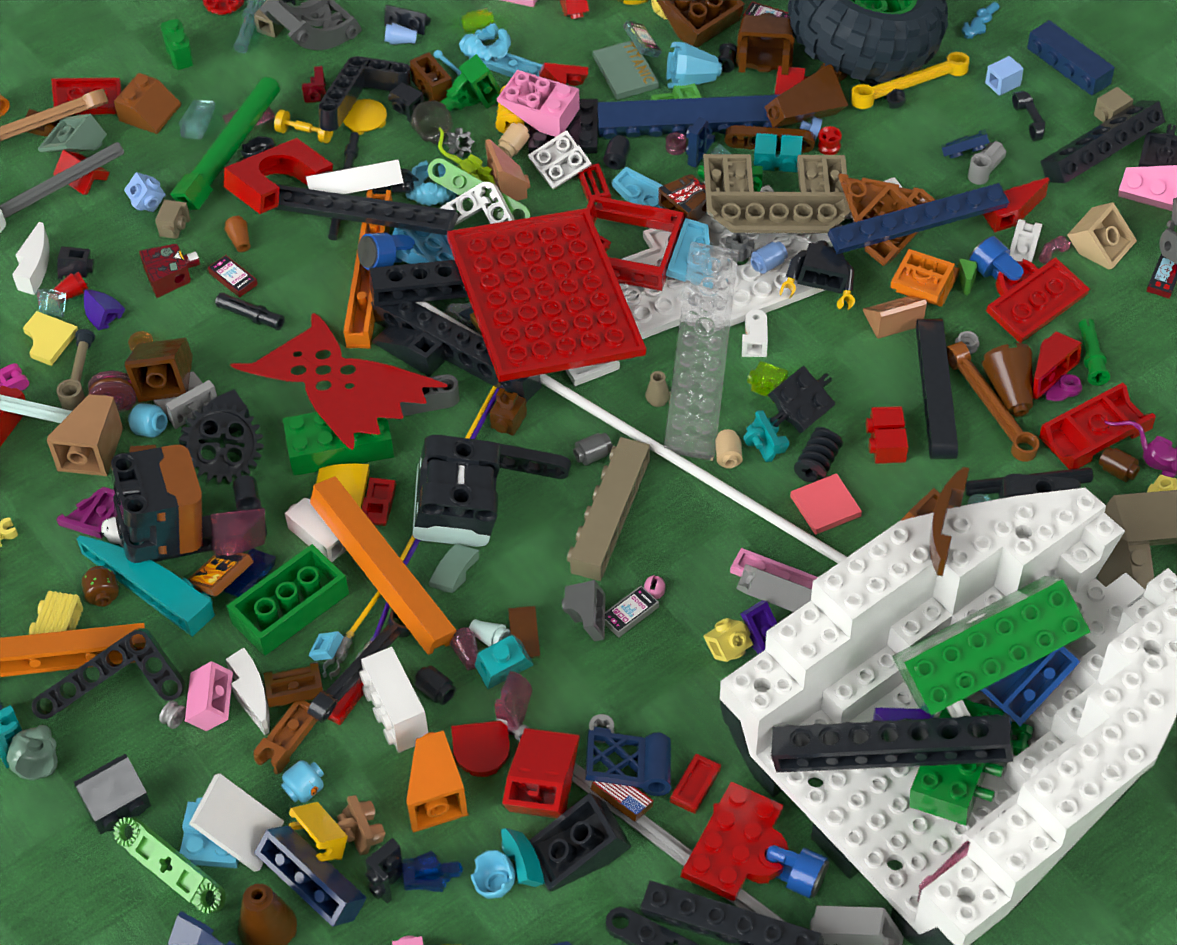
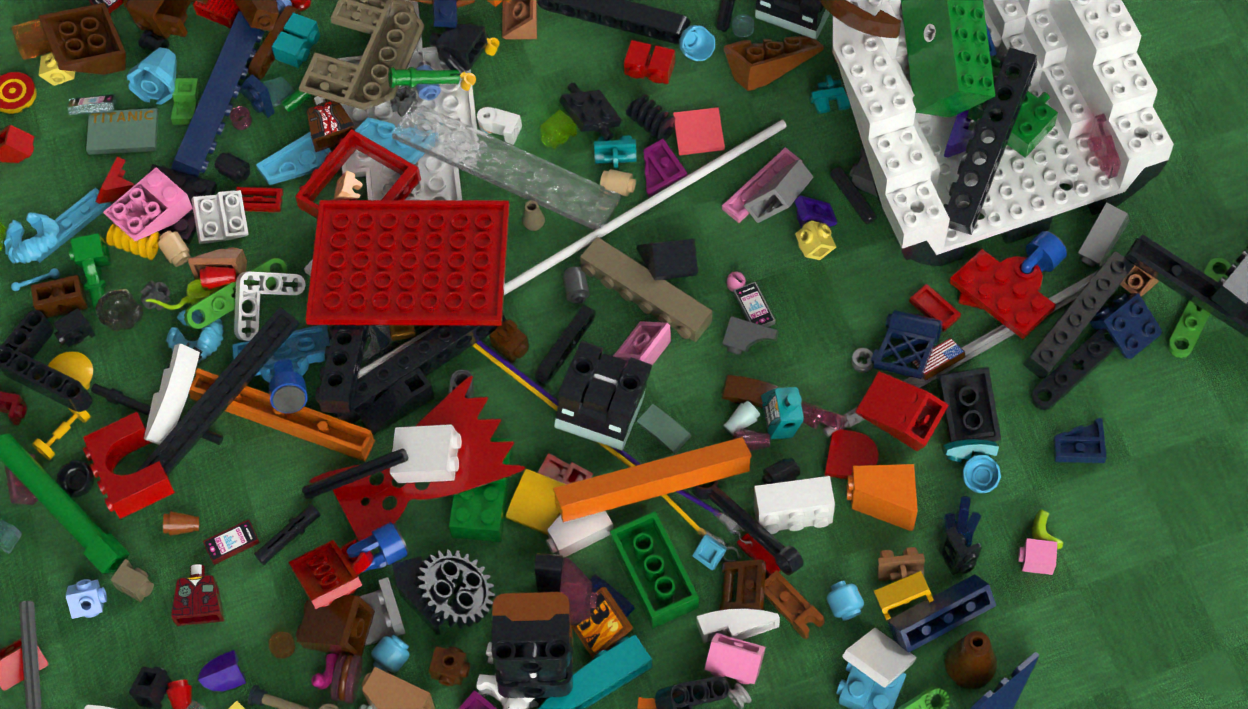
camera: 70 degrees left, 10 degrees up
none -> red cone [200,266,236,290]
none -> red plate [289,522,409,609]
none -> black axle [302,449,408,499]
none -> light nougat tile [333,171,363,200]
none -> green pin [388,67,460,88]
none -> white brick [390,425,462,483]
none -> bright pink slope [613,321,671,366]
none -> black slope [636,239,698,280]
none -> magenta wing [643,139,687,198]
none -> medium azure hair [679,25,715,61]

